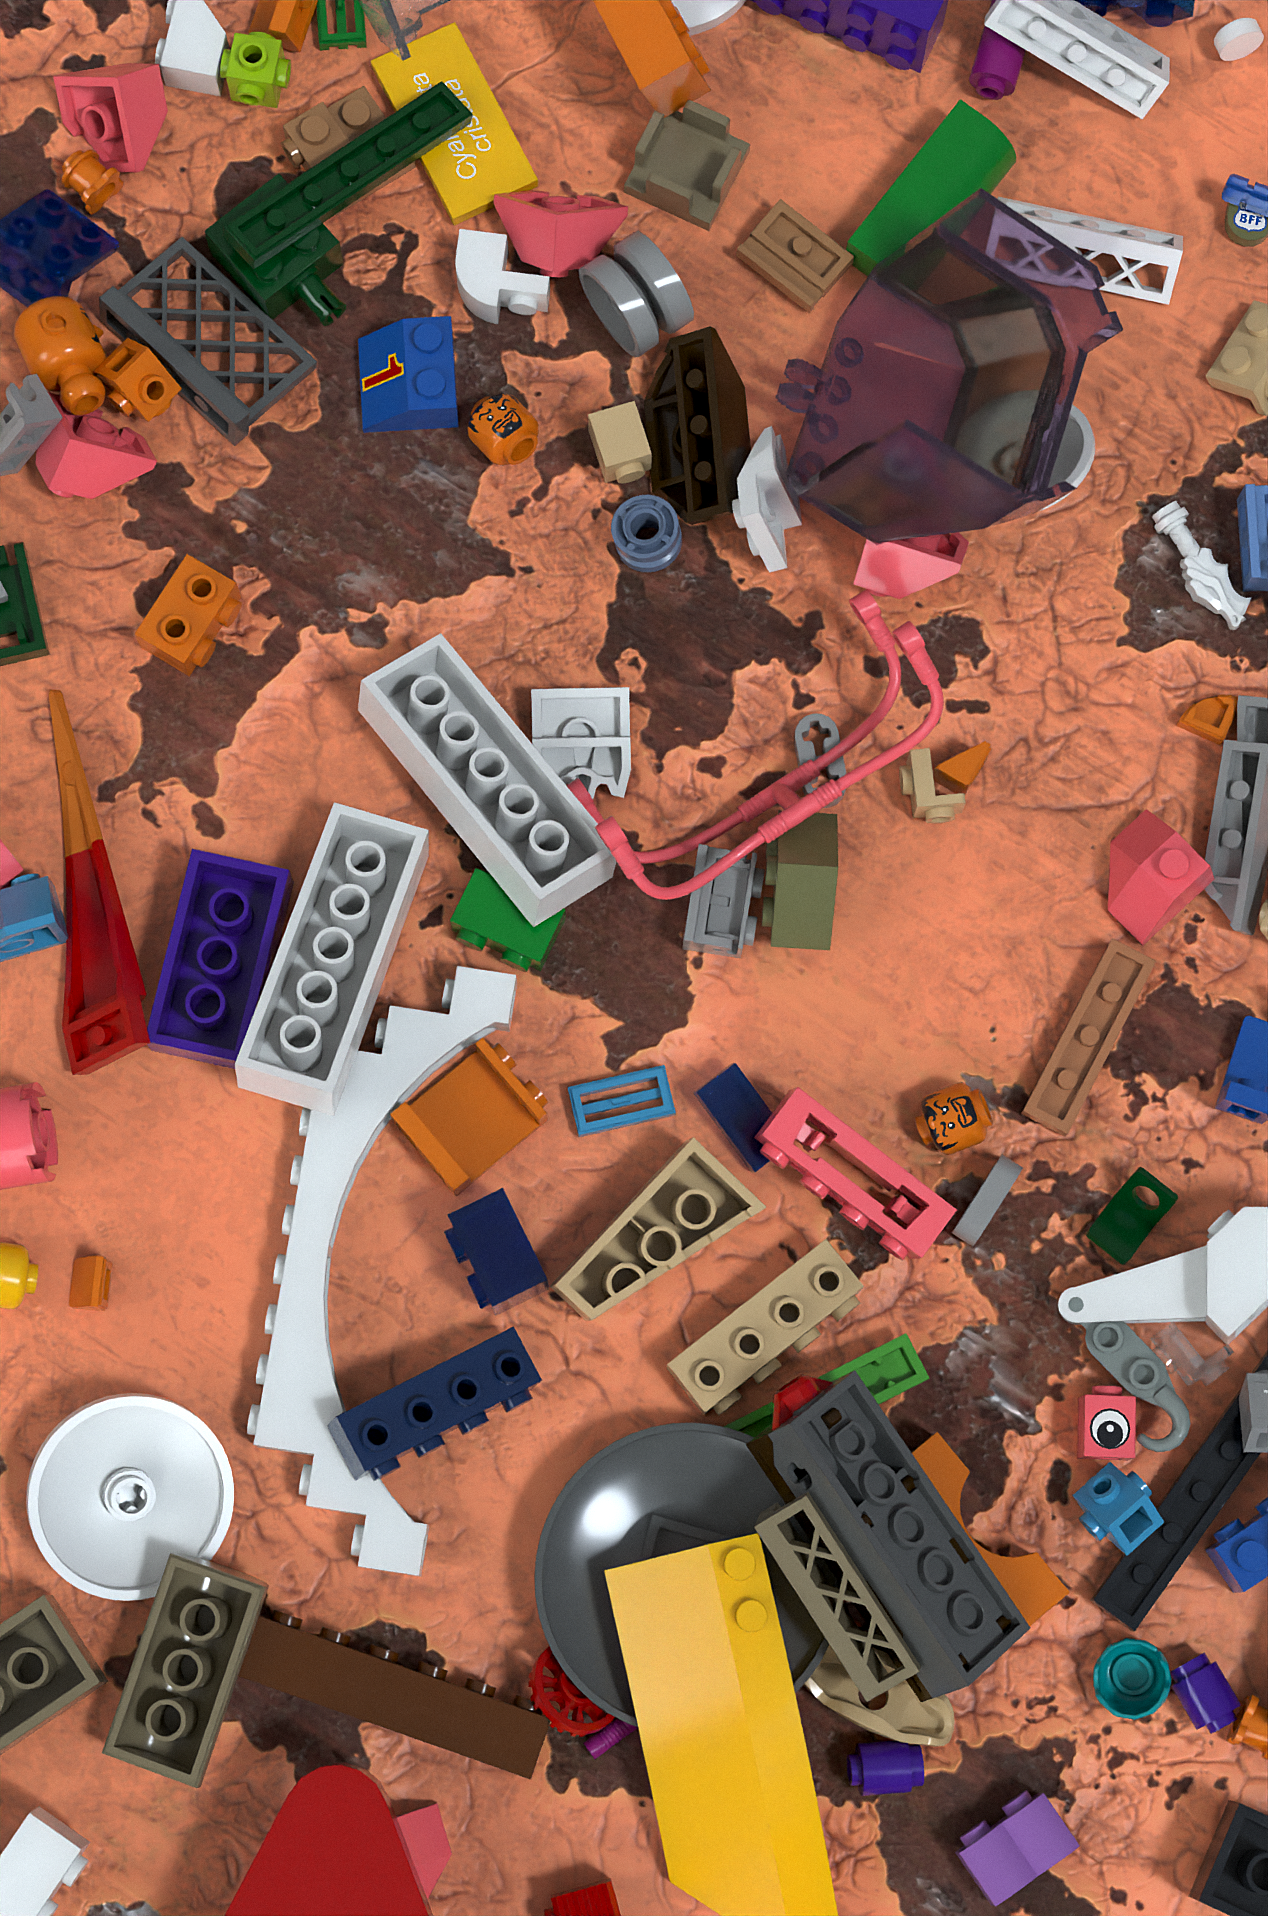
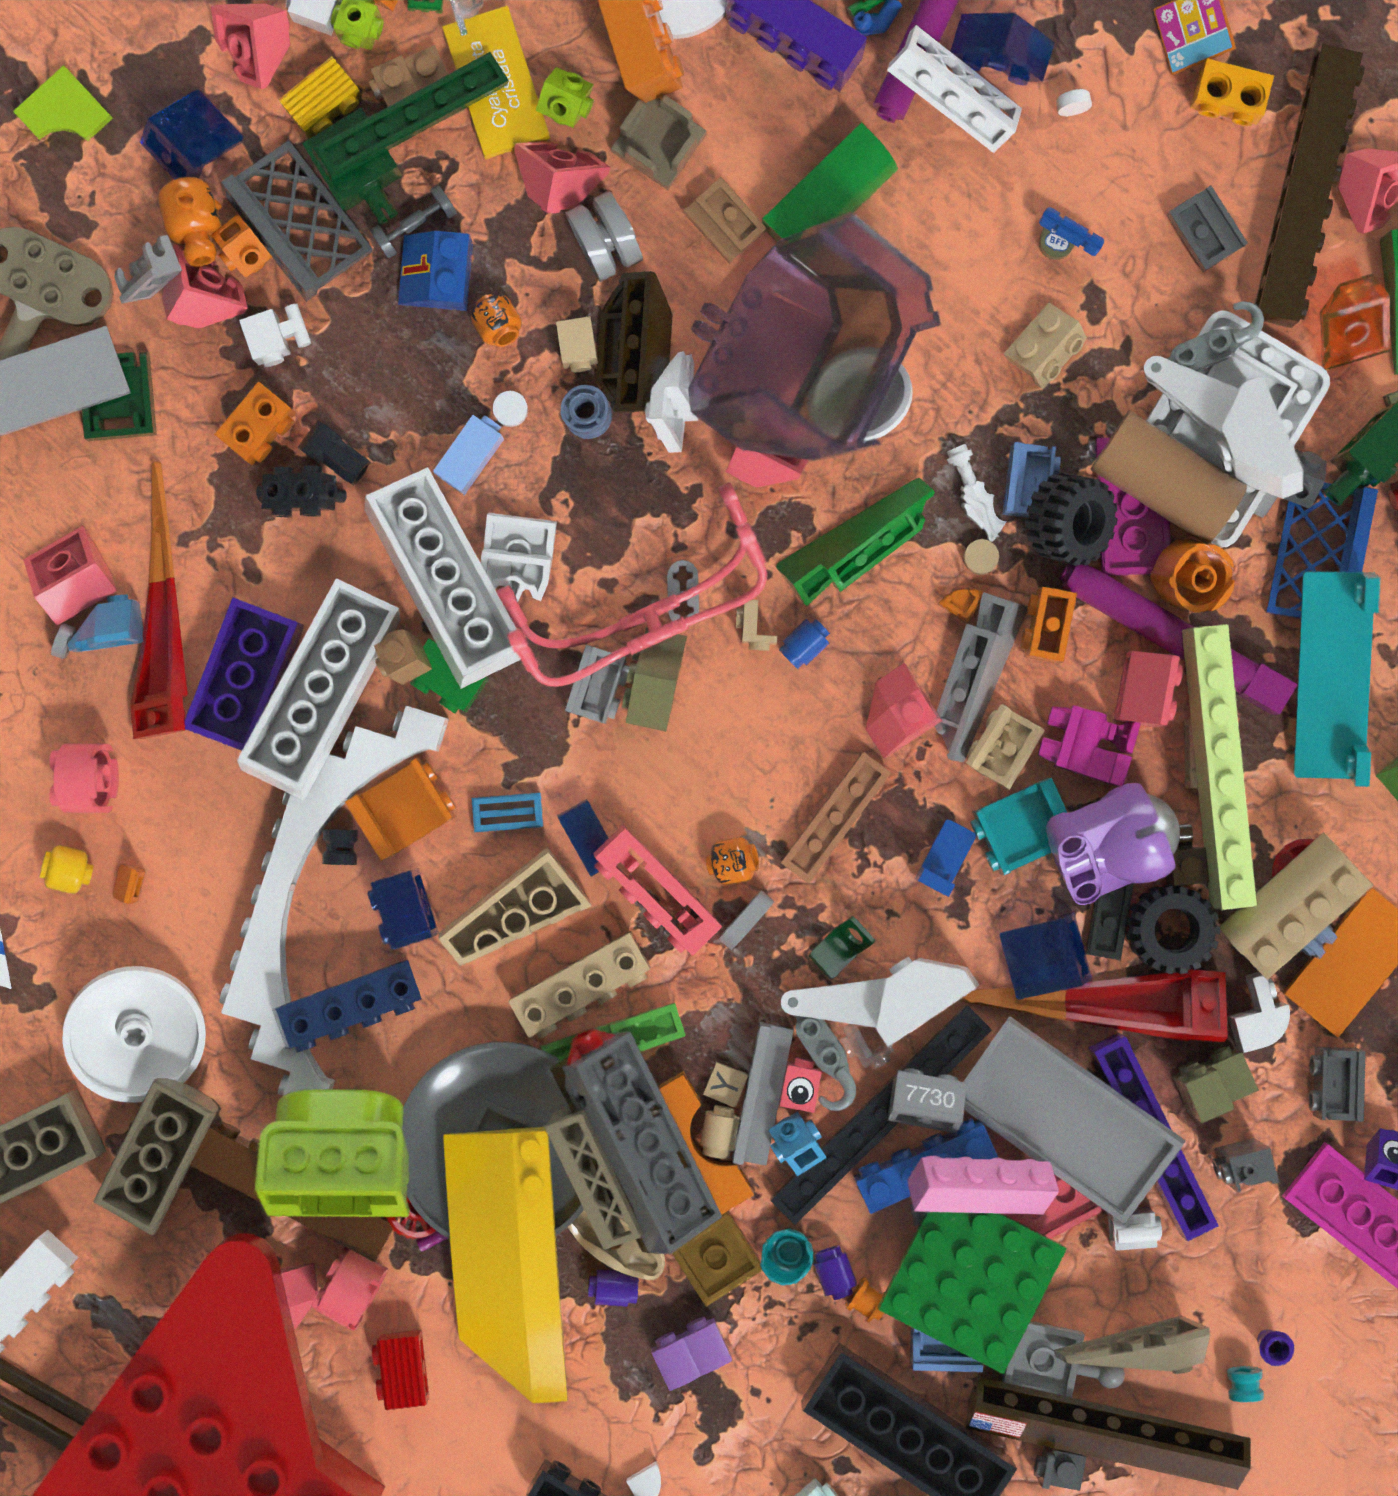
camera: 10 degrees right, 10 degrees up
orange brick [61,150,124,215] -> none
white brick [455,229,550,324] -> none
orange slope [933,741,992,794] -> none
white fence [983,197,1183,305] -> none
none -> white brick [239,304,311,367]
none -> lime brick [255,1089,409,1217]
none -> black brick [256,466,347,518]
none -> yellow brick [278,56,362,139]
none -> black piece [297,420,371,486]
none -> coral brick [311,1247,388,1331]
none -> black wheel [322,829,358,865]
none -> dark grey wheel [369,184,457,259]
none -> medium nougat brick [374,629,432,685]
none -> light blue brick [433,415,504,496]
none -> white tile [493,391,528,427]
none -> lime brick [536,67,594,128]
none -> pearl gold tile [672,1211,762,1307]
none -> tan brick [700,1105,740,1159]
none -> tan tile [703,1061,748,1108]
none -> light grey fence [732,1022,794,1166]
none -> green wedge [776,478,935,606]
none -> blue brick [779,619,830,669]
none -> tan tile [963,539,999,575]

